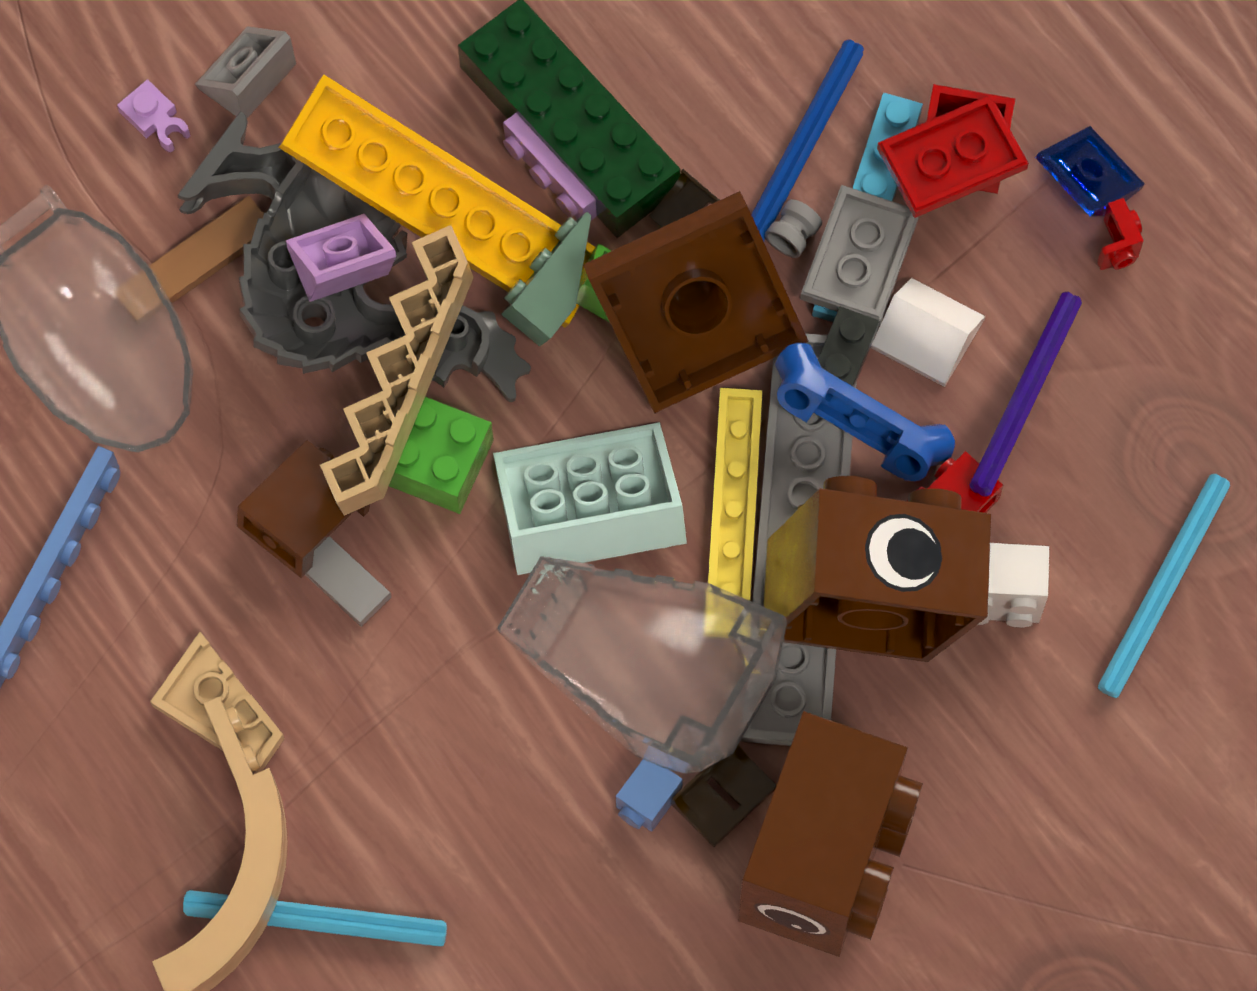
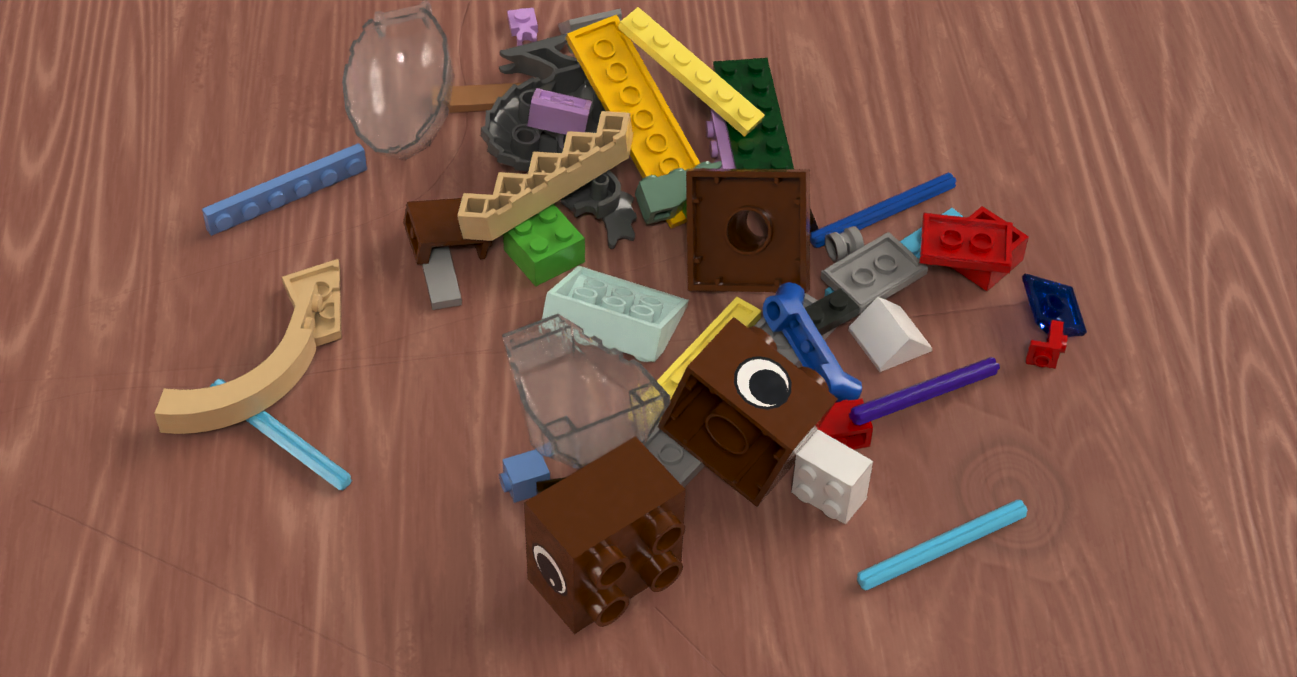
camera: 30 degrees right, 20 degrees down
none -> light yellow plate [618,7,765,137]

